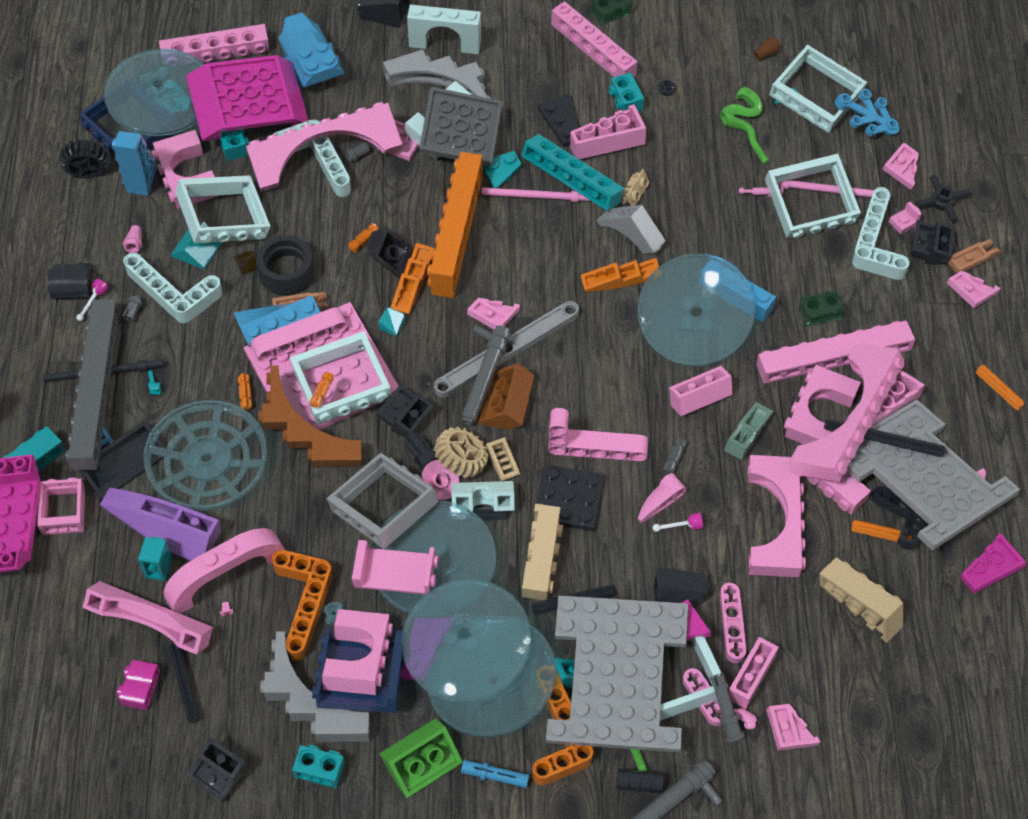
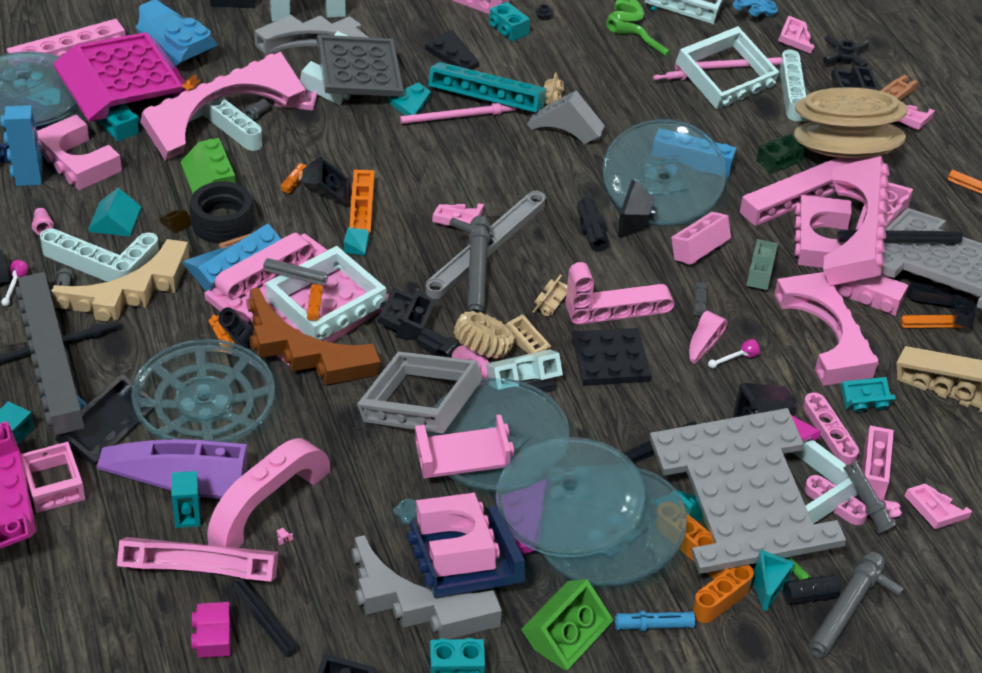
camera: 20 degrees left, 15 degrees down
teal hand [148,370,161,394] -> none
light aqua window [175,176,270,244] -> none
orange beam [272,550,333,661] -> none
orange brick [427,152,483,298] -> none
dark orange slope [478,363,534,430] -> none
tan wedge [522,504,563,600] -> none
bright pink wedge [570,104,646,159] -> none
orange slope [581,258,662,292] -> none
bright pink bracket [889,202,921,234] -> none
none -> tan arch [51,239,189,322]
none -> bright green slope [180,138,235,194]
none -> orange axle [182,75,201,92]
none -> black piece [218,307,254,349]
none -> dark grey axle [263,258,328,286]
none -> tan hinge [532,274,567,316]
none -> black piece [577,197,609,251]
none -> black slope [618,180,657,238]
none -> teal slope [752,549,794,611]
none -> tan wheel [794,88,908,158]
none -> teal bracket [840,377,896,412]

